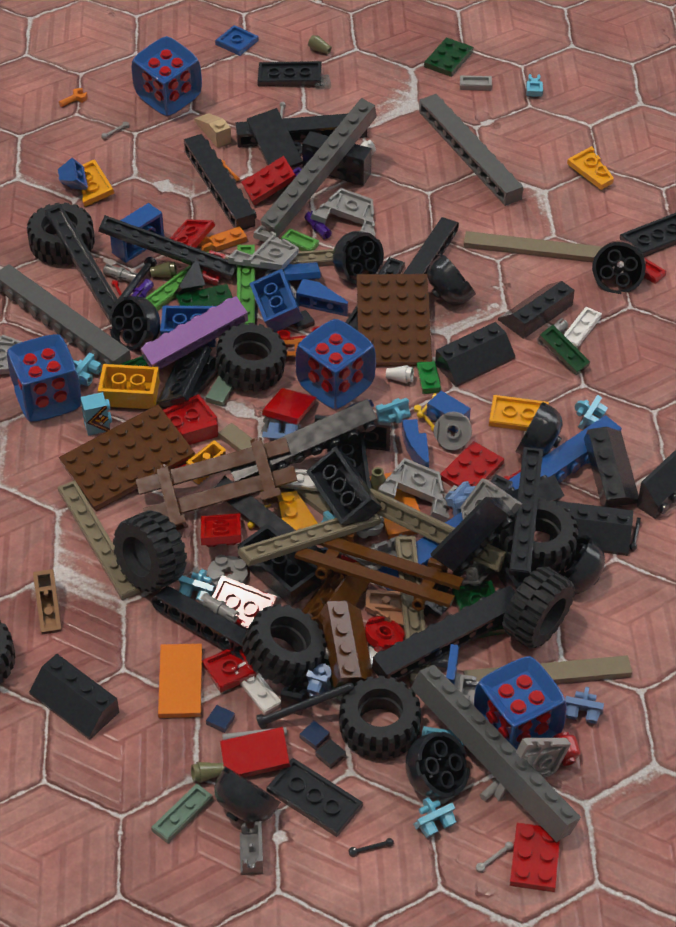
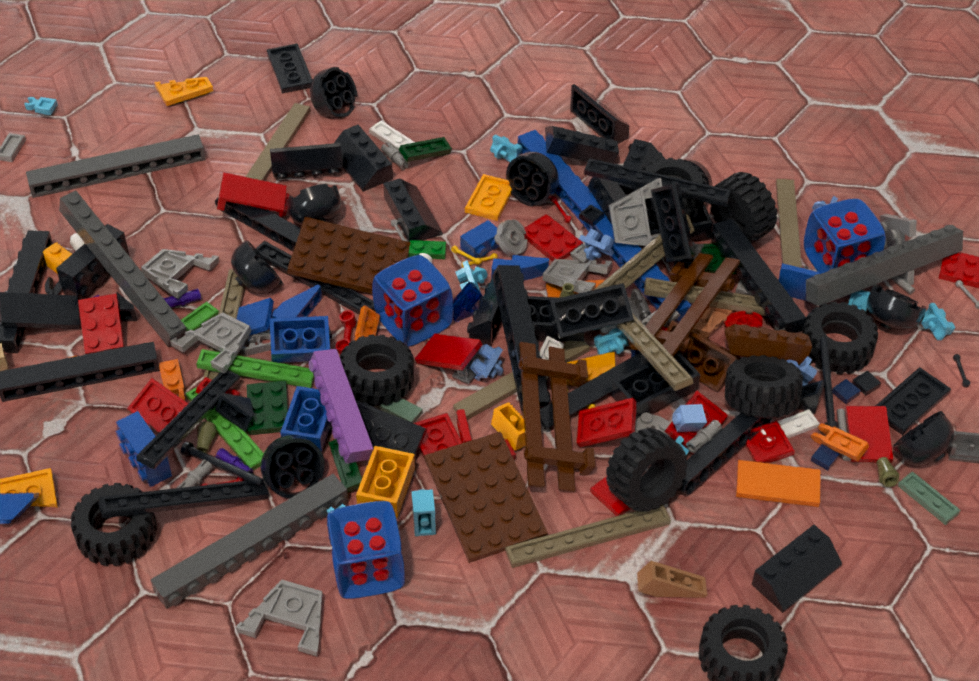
camera: 80 degrees left, 0 degrees up
none -> red panel [217,172,289,218]
none -> black slope [270,143,343,179]
none -> light blue brick [672,404,707,432]
none -> orange hinge [811,423,869,462]

